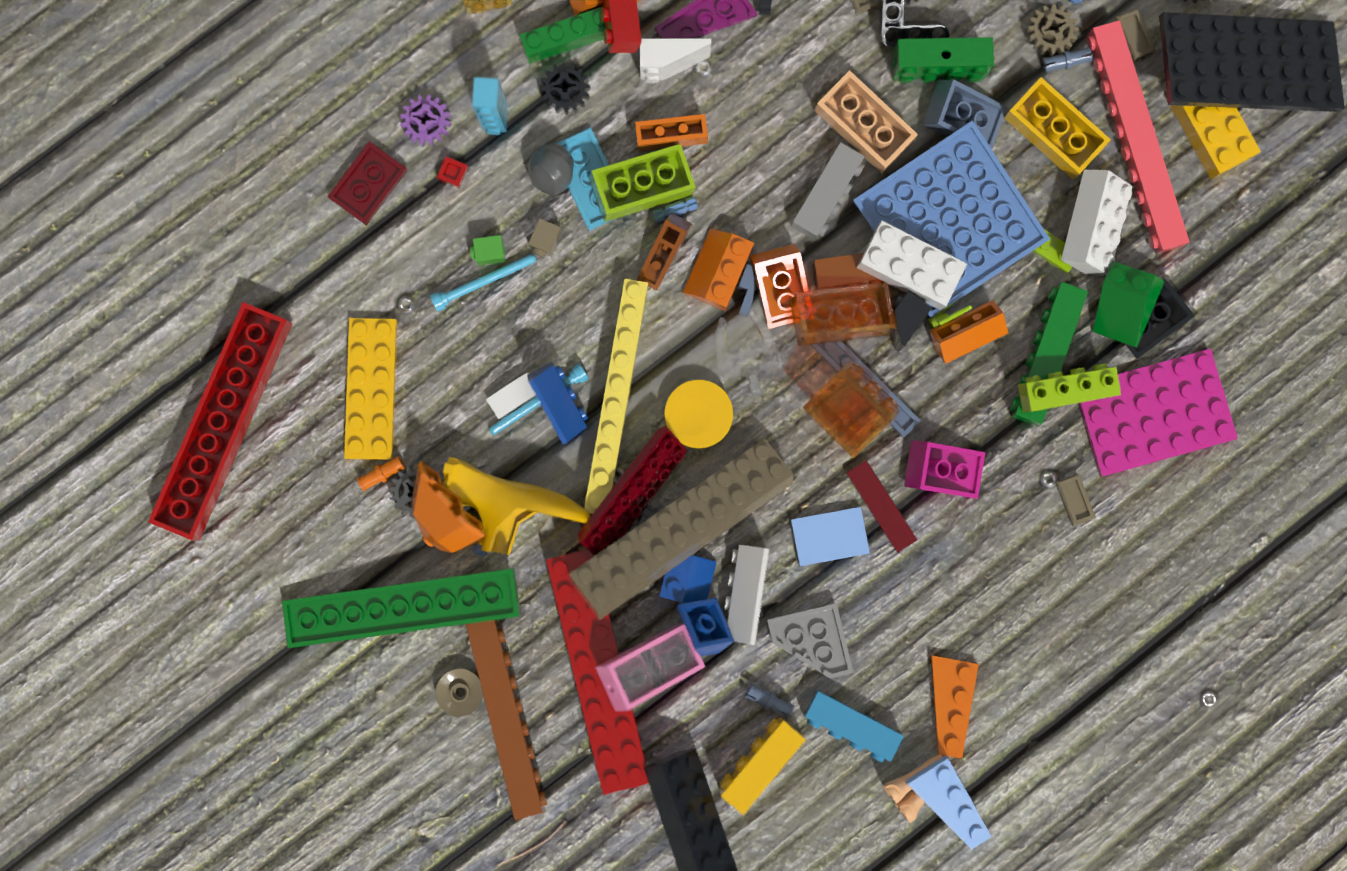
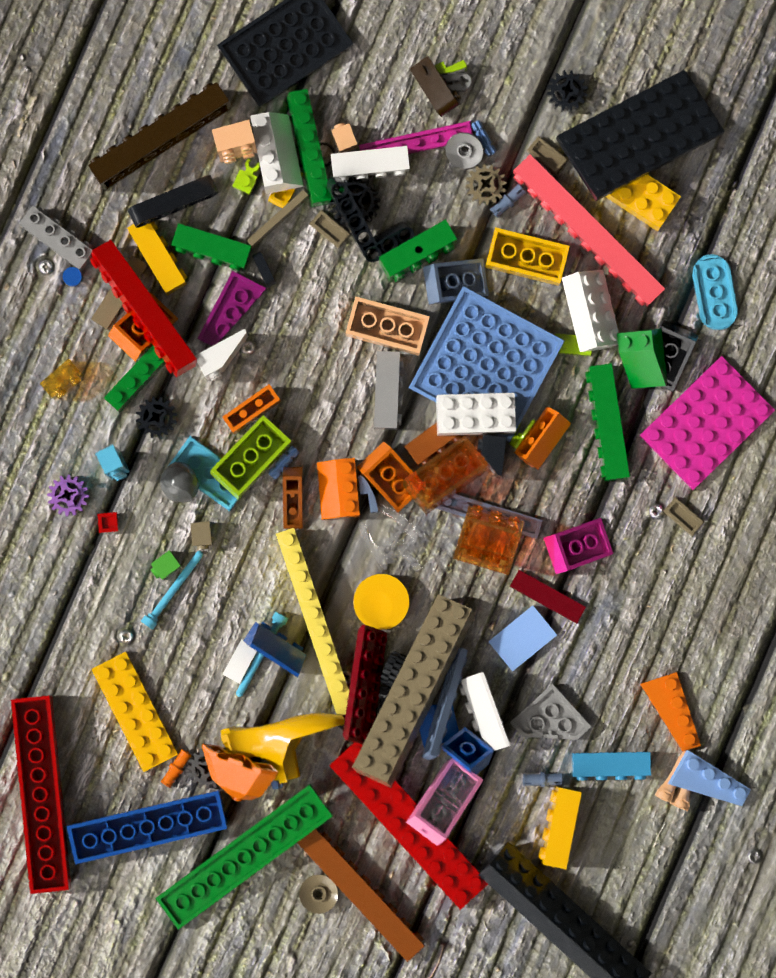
camera: 30 degrees left, 0 degrees up
dark red plate [327,141,408,226] -> none
lime brick [1018,363,1121,412] -> none
none -> blue brick [67,790,228,864]
none -> black tyre [380,651,407,687]
none -> sand blue plate [422,648,468,760]
none -> medium azure tile [692,254,738,330]

